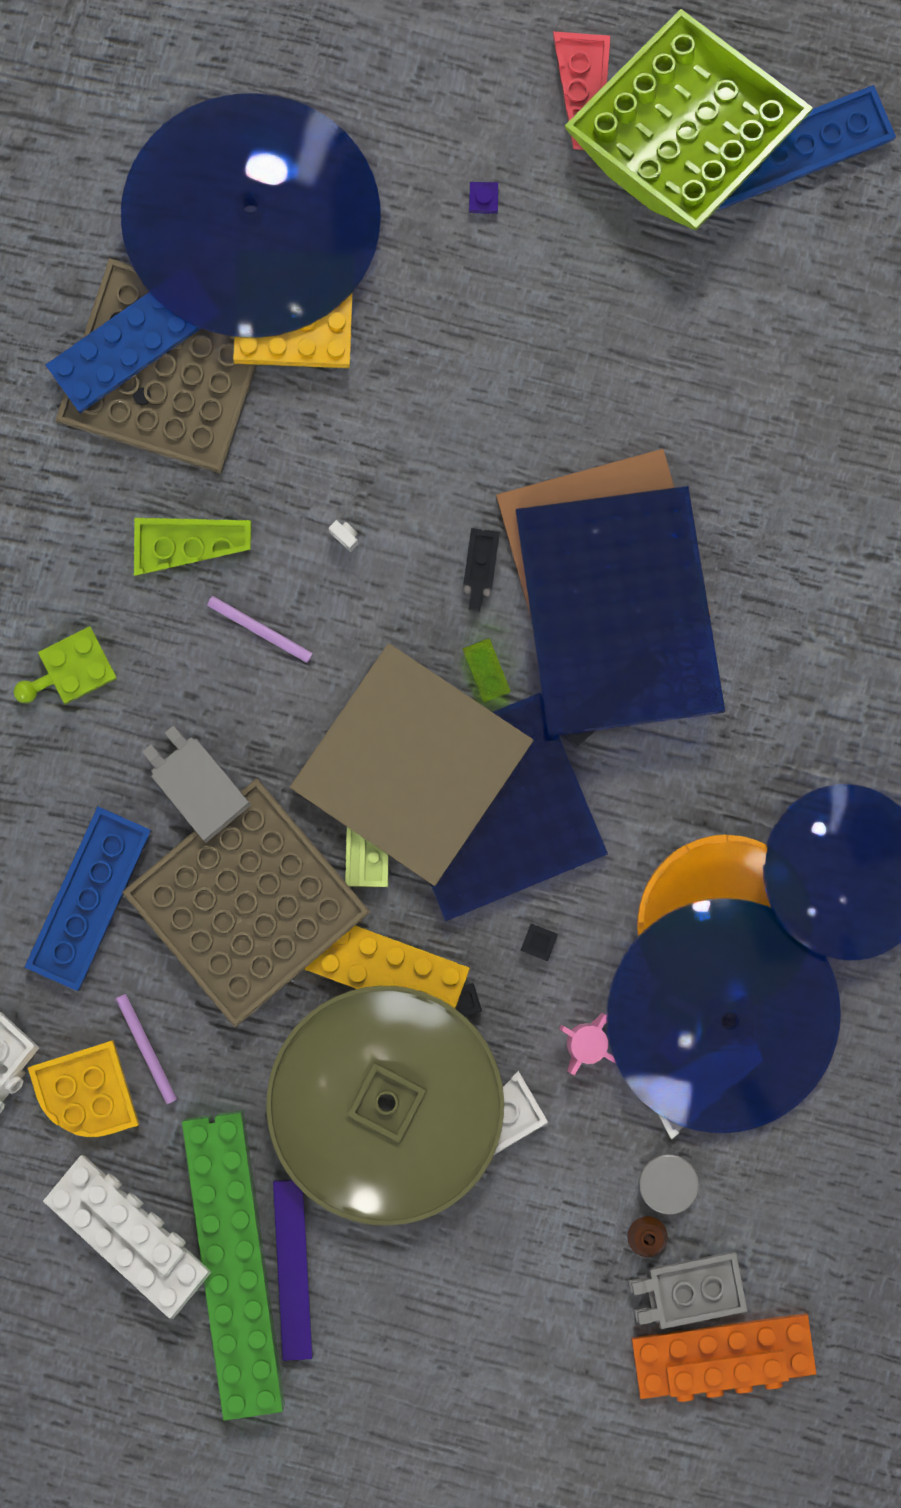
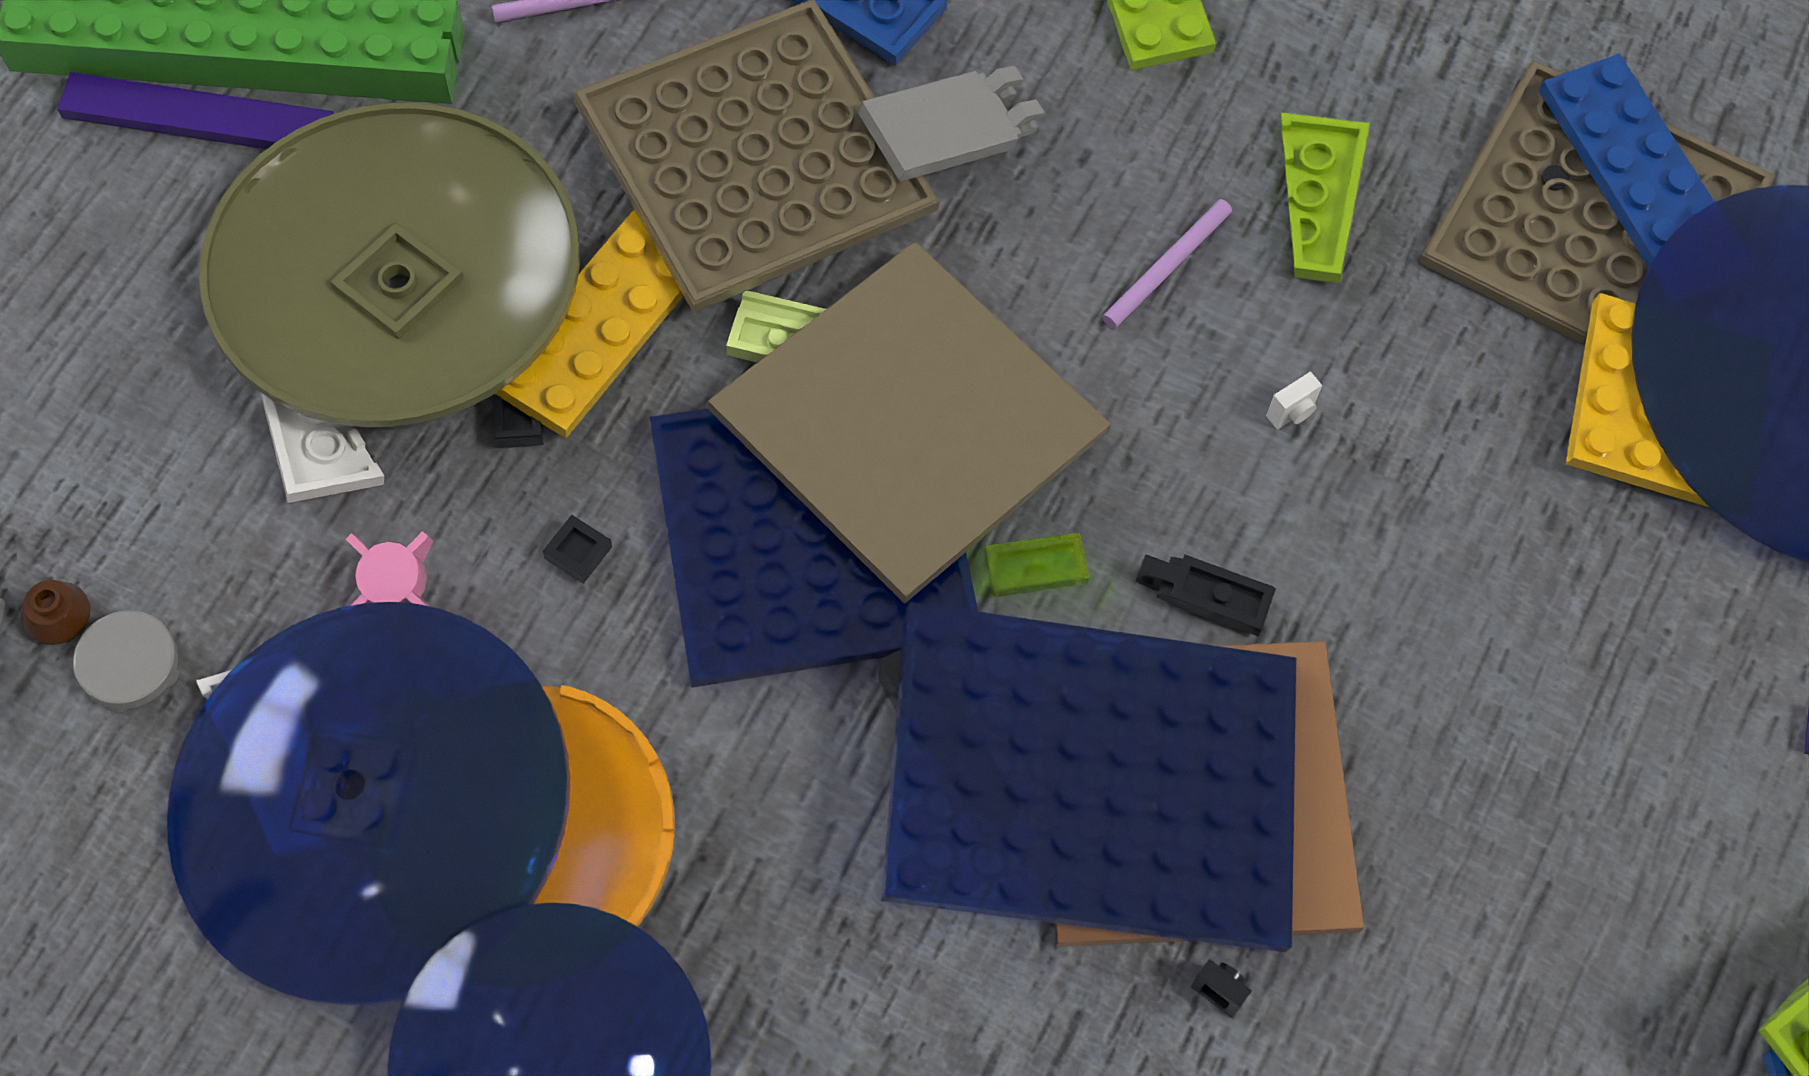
camera: 100 degrees right, 20 degrees down
none -> black plate [1191,959,1252,1019]

